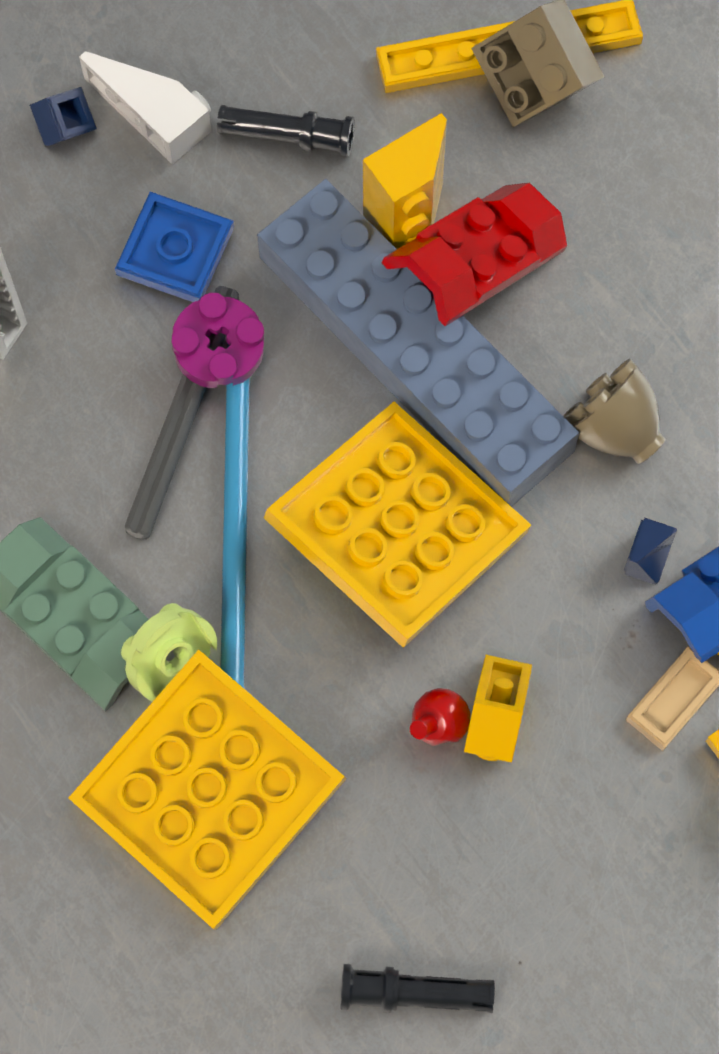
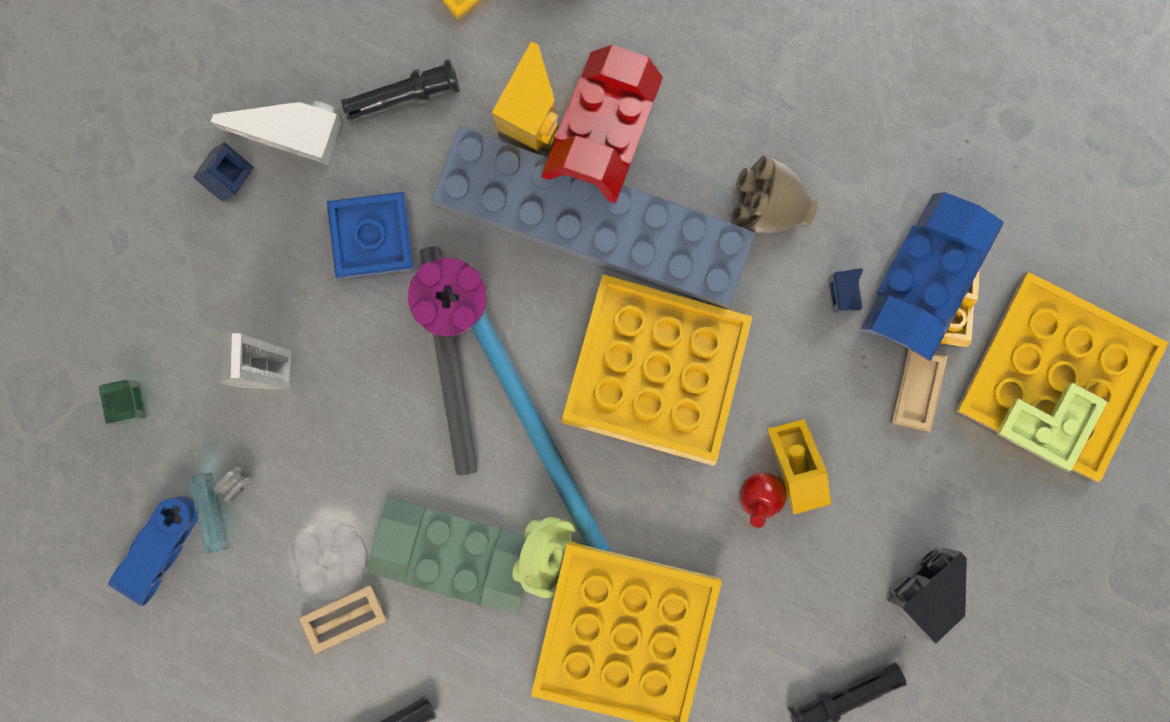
camera: 25 degrees left, 15 degrees up
none -> black slope [887,547,967,644]

